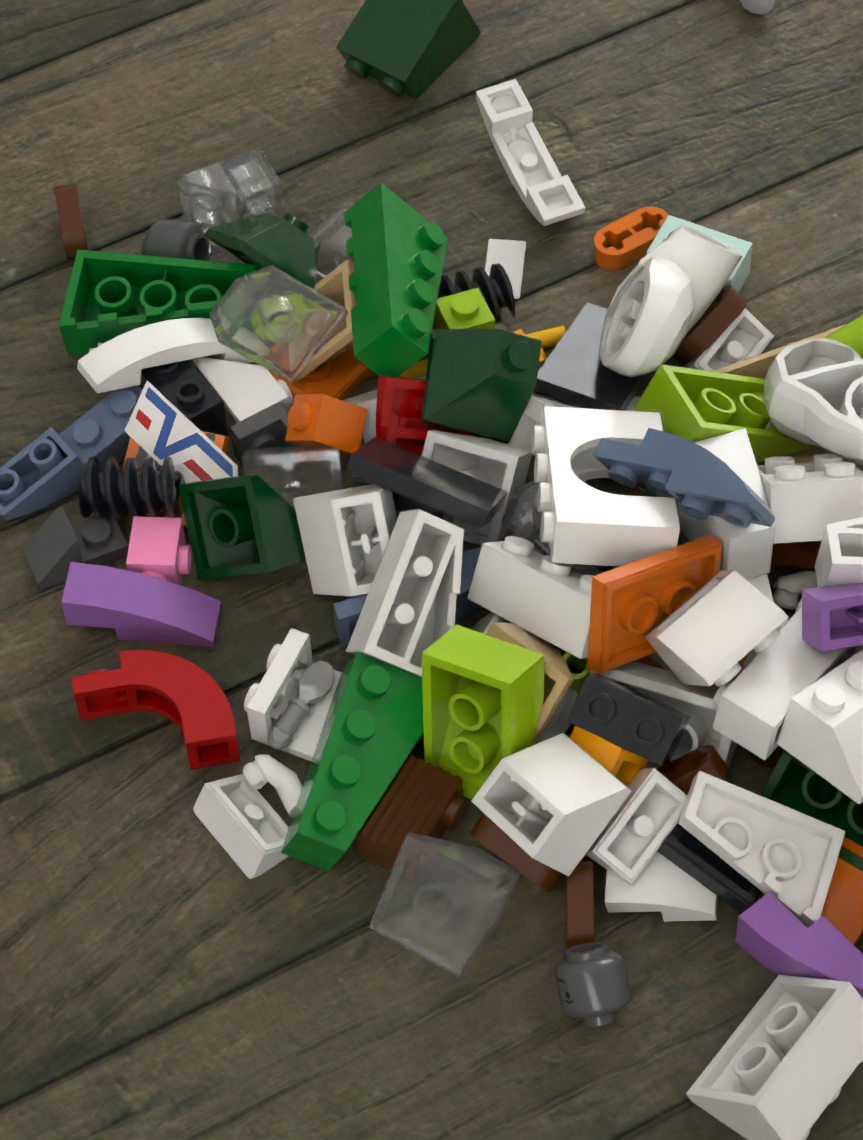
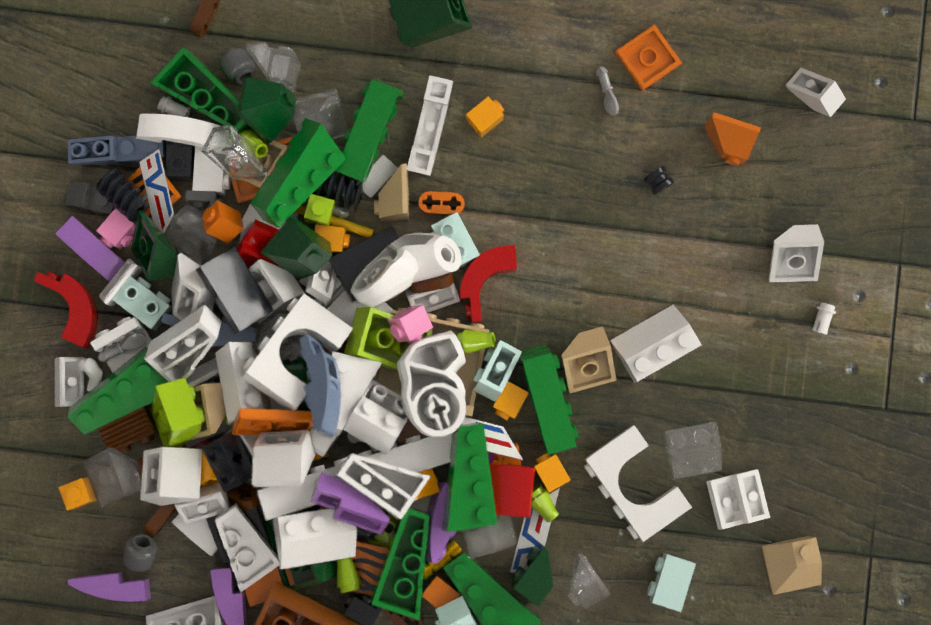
camera: 30 degrees right, 30 degrees up
none -> light orange brick [59,477,98,511]
none -> medium lavender slope [68,572,151,602]
none -> white slope [99,258,142,307]
none -> light aqua brick [112,276,173,331]
none -> green wedge [336,79,406,182]
none -> tan slope [374,164,409,222]
none -> bright pink brick [388,305,433,344]
none -> red arch [460,245,517,323]
none -> light orange brick [466,96,504,138]

